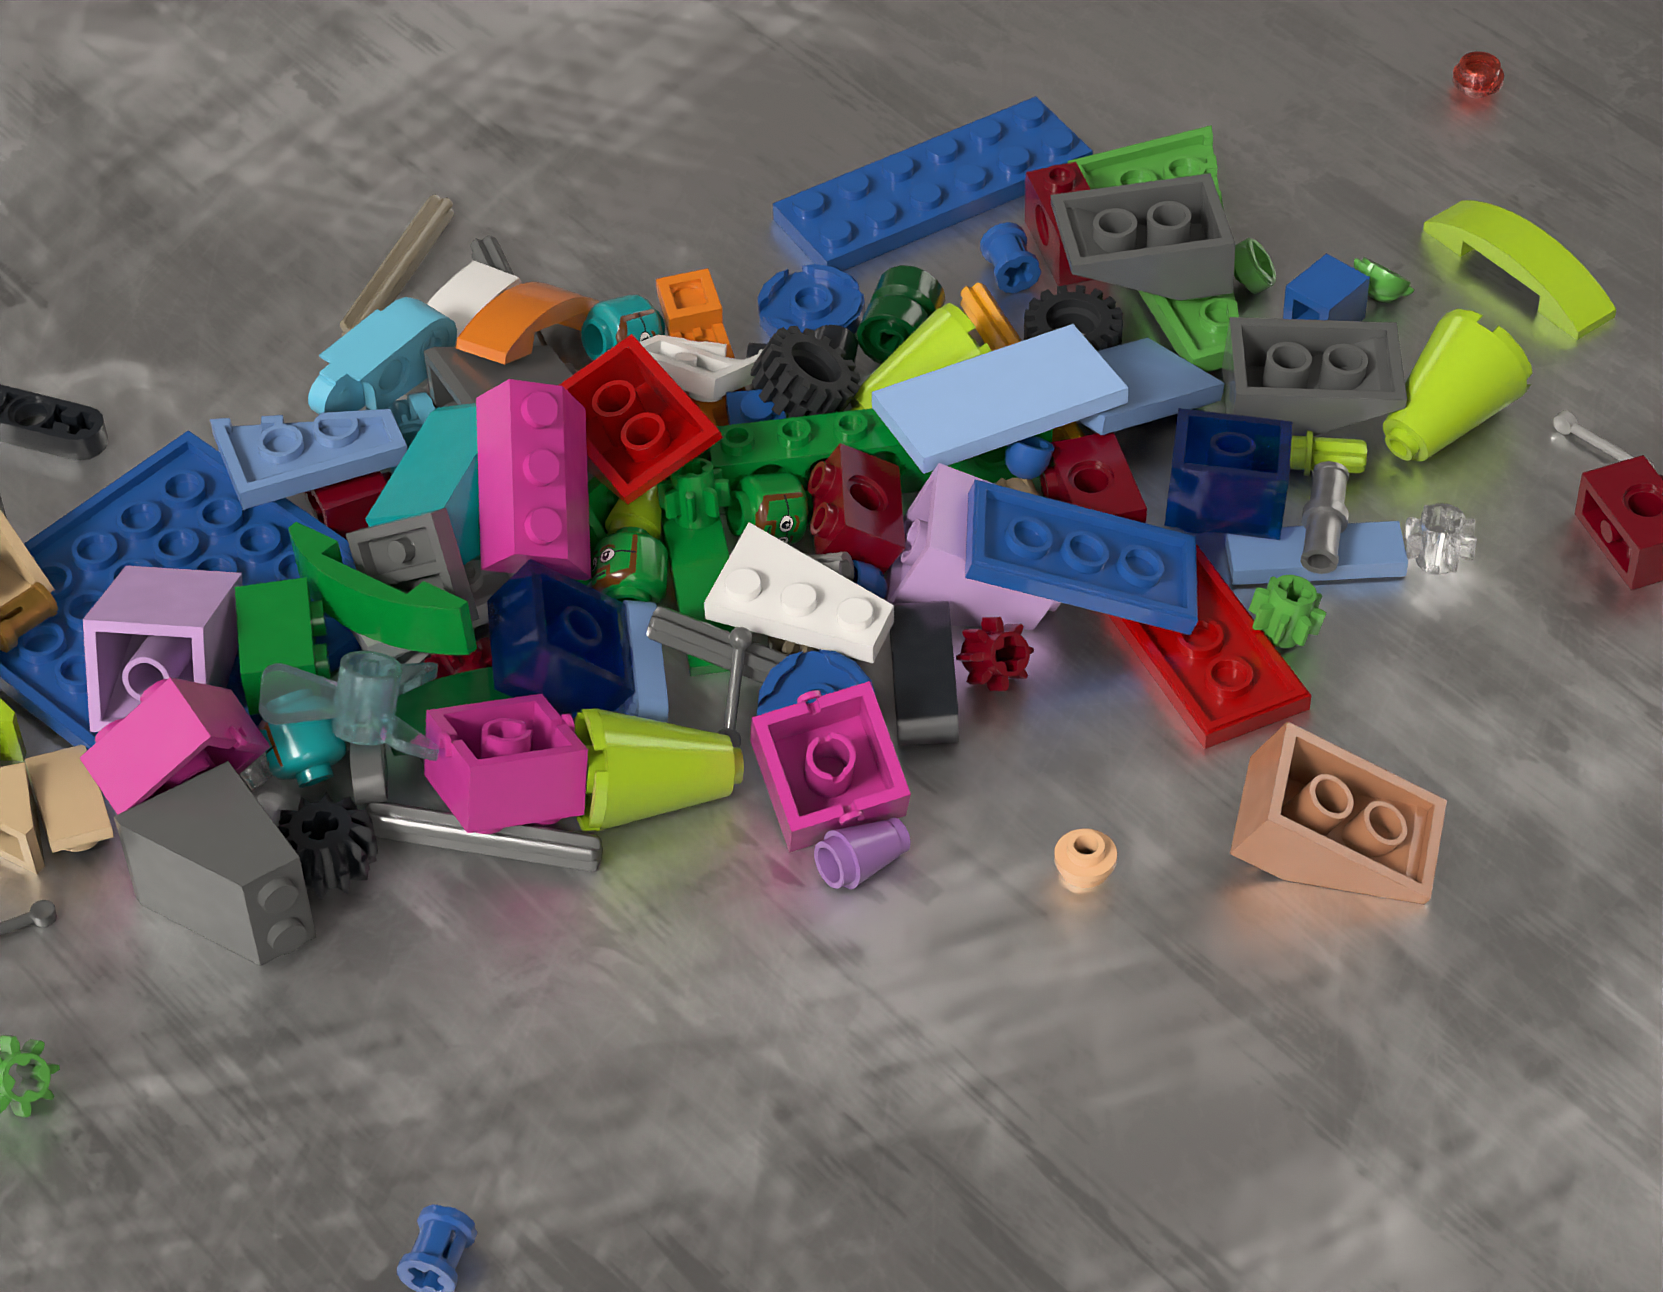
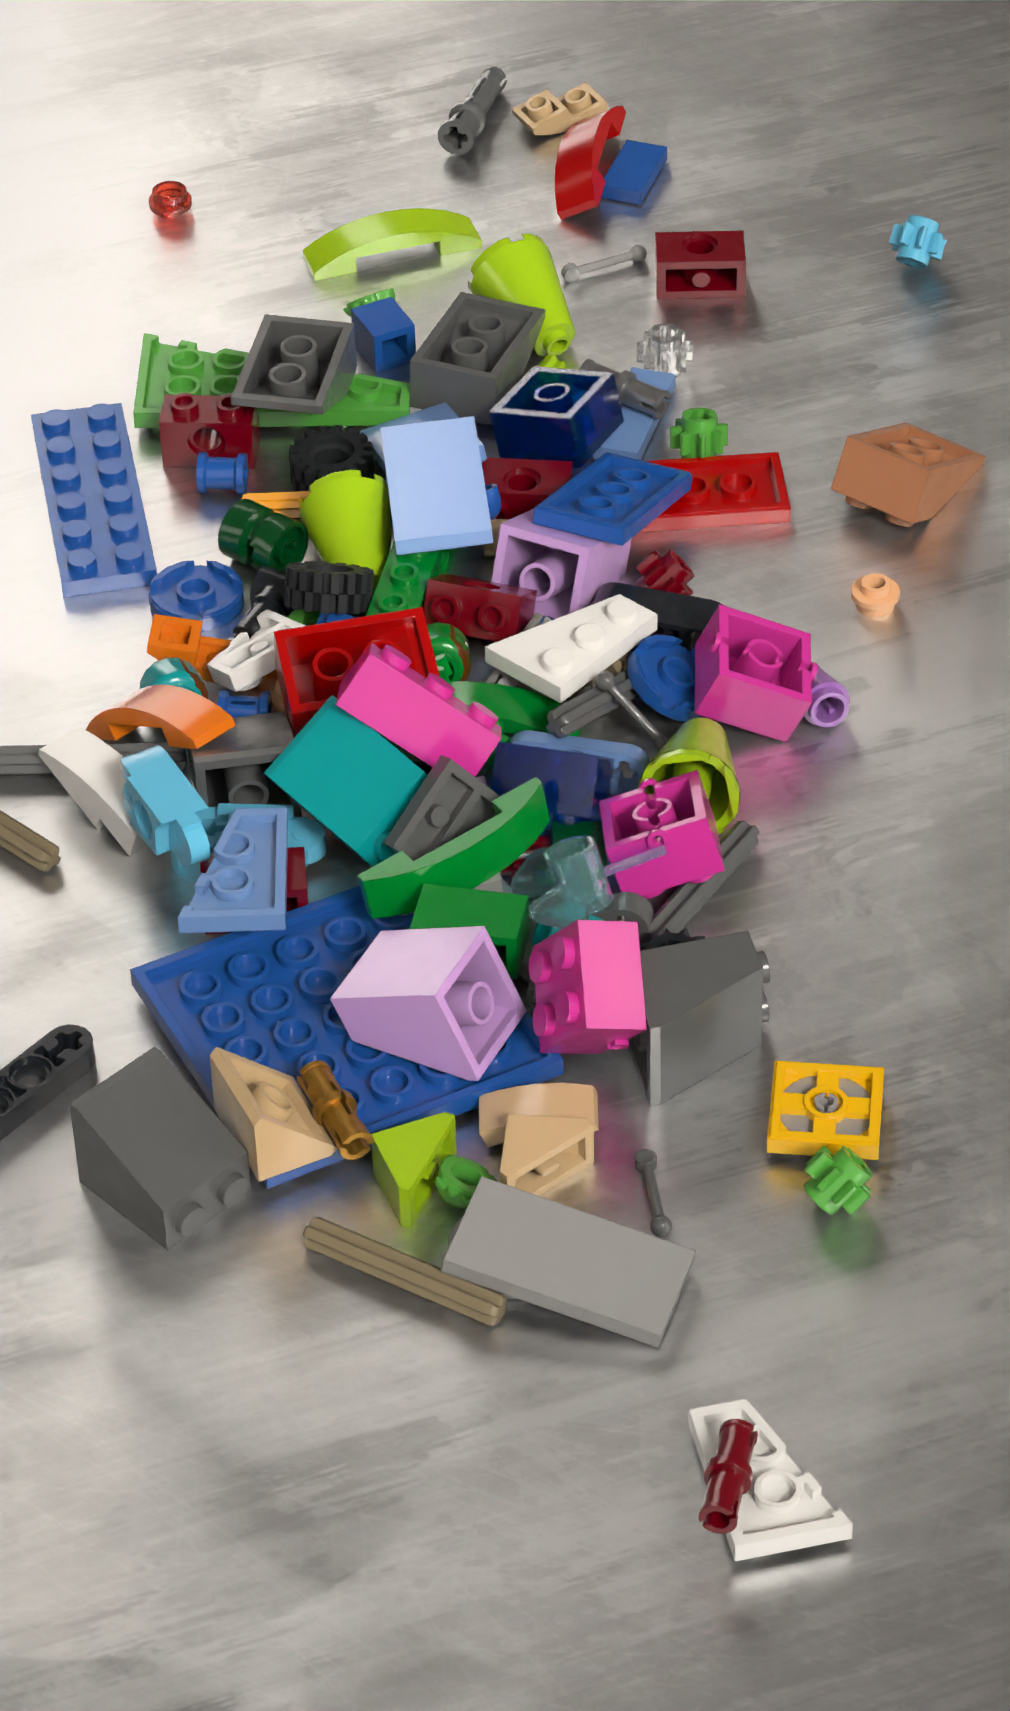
camera: 70 degrees left, 5 degrees down
none -> yellow piece [767,1061,884,1160]

